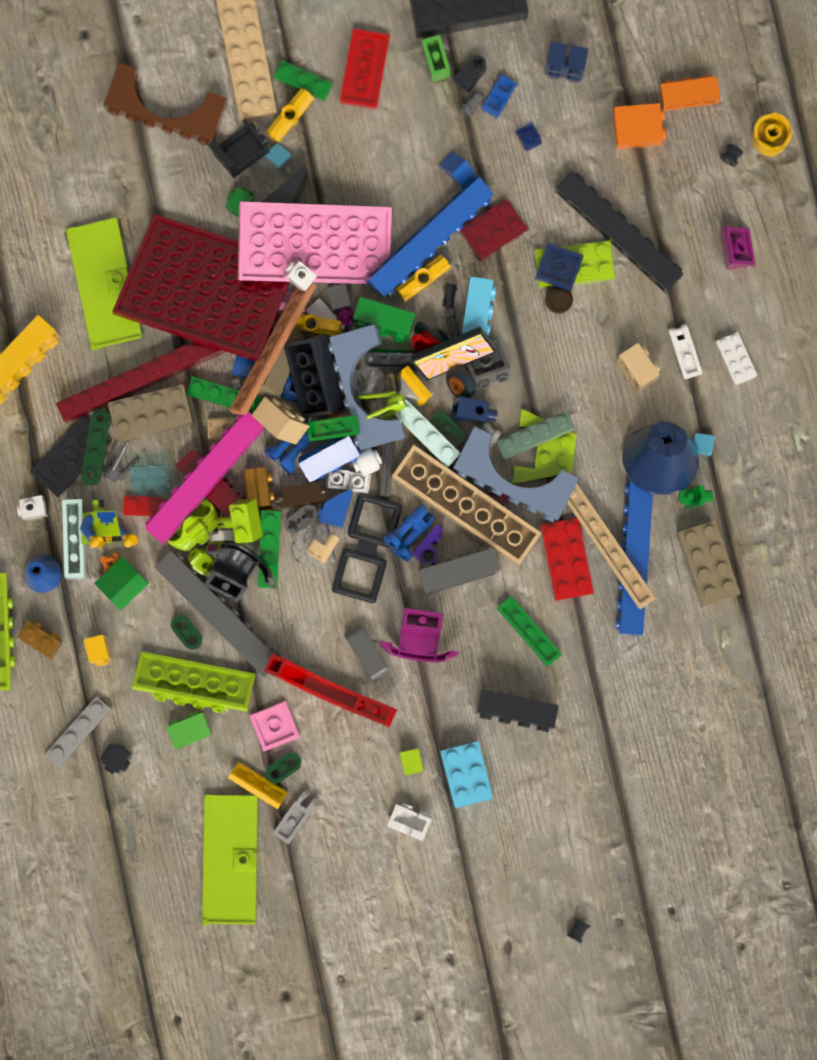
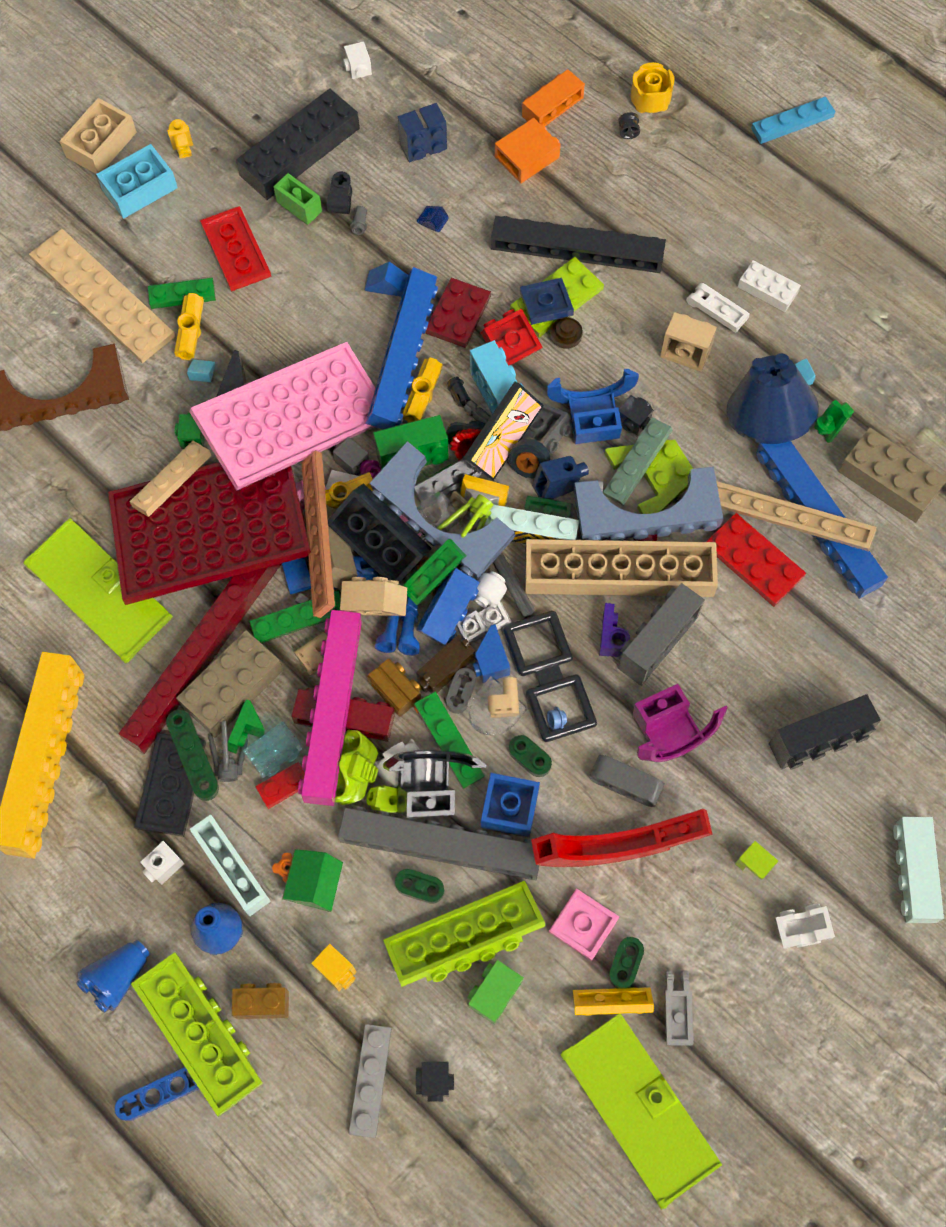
camera: 30 degrees left, 15 degrees down
torso [80,500,139,549] -> none
black panel [208,119,270,179] -> none
lime brick [216,498,263,543] -> none
white brick [284,261,317,291] -> none
blue piece [383,504,435,562] -> none
medium azure brick [440,741,493,808] -> none
blue slope [481,74,518,119] -> none
green plate [496,596,562,667] -> none
magenta slope [720,226,756,270] -> none
none -> tan plate [130,441,211,517]
none -> green slope [228,699,265,754]
none -> red plate [480,308,543,366]
none -> blue brick [481,773,540,838]
none -> dark green plate [509,735,552,777]
none -> blue piece [547,369,639,444]
none -> medium blue plate [547,707,567,730]
none -> black brick [619,395,654,436]
none -> light aqua brick [893,817,944,923]

